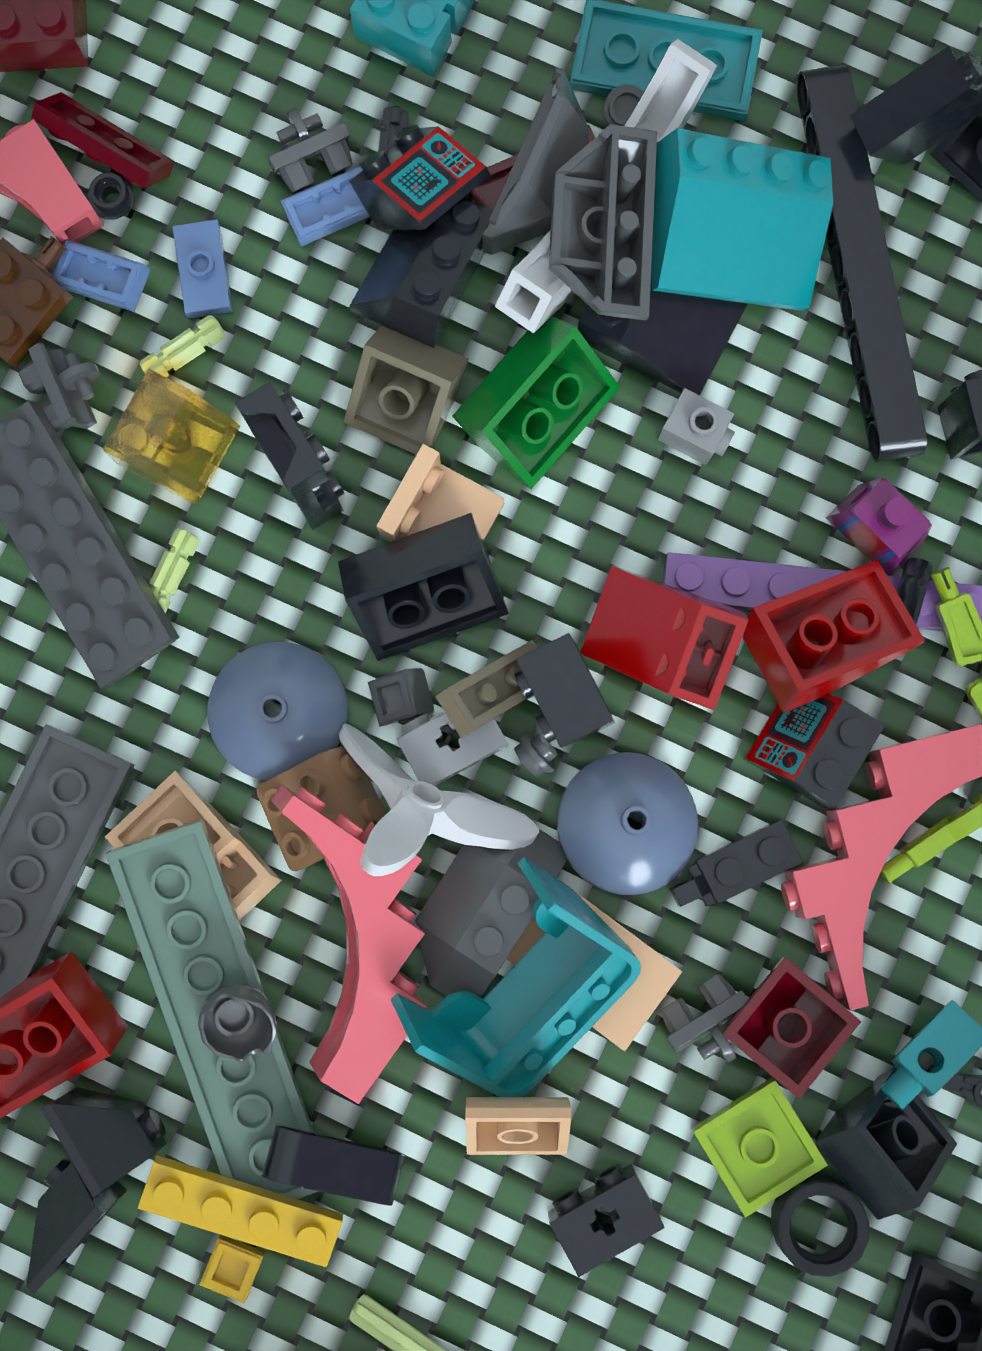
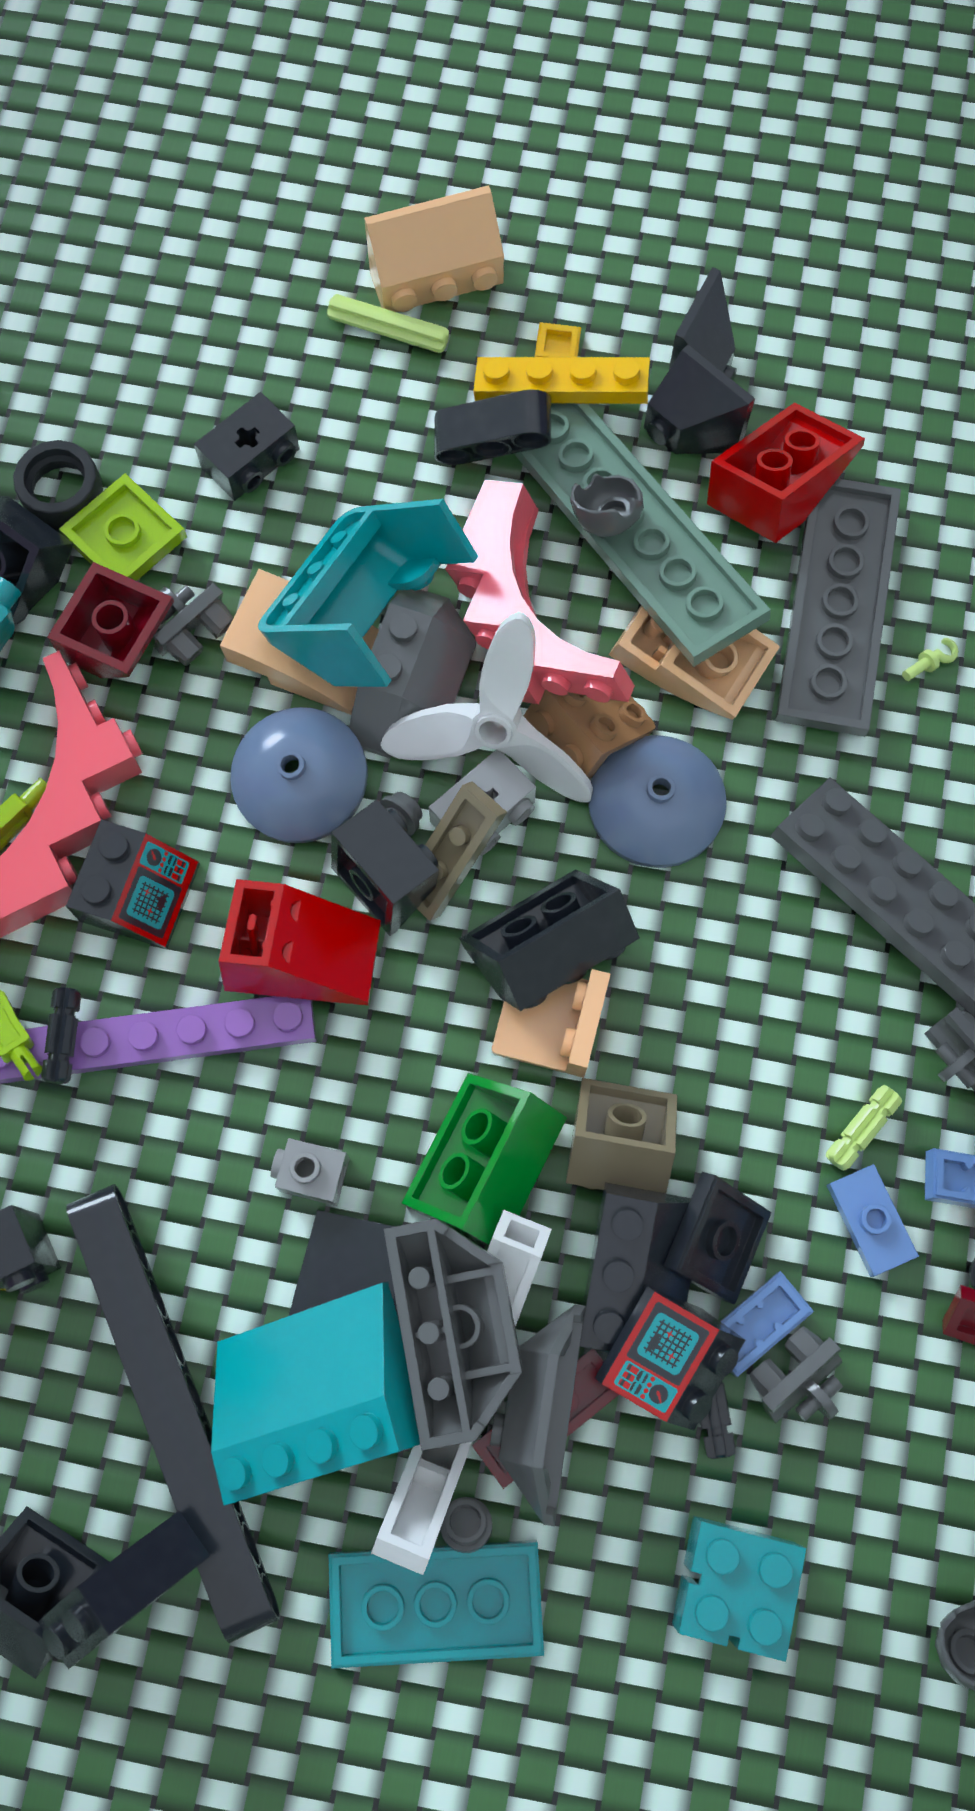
camera: 165 degrees right, 10 degrees down
clear yellow slope [103,369,240,505] -> none
yellowish green axle [149,528,200,613] -> none
black piece [235,382,345,530] -> none
dark grey slope [368,668,434,727] -> none
light nougat slope [465,1097,571,1155] -> none
black hinge [669,819,803,907] -> none
red slope [742,559,925,713] -> none
magenta torso [826,478,932,576] -> none
none -> black tile [663,1172,771,1305]

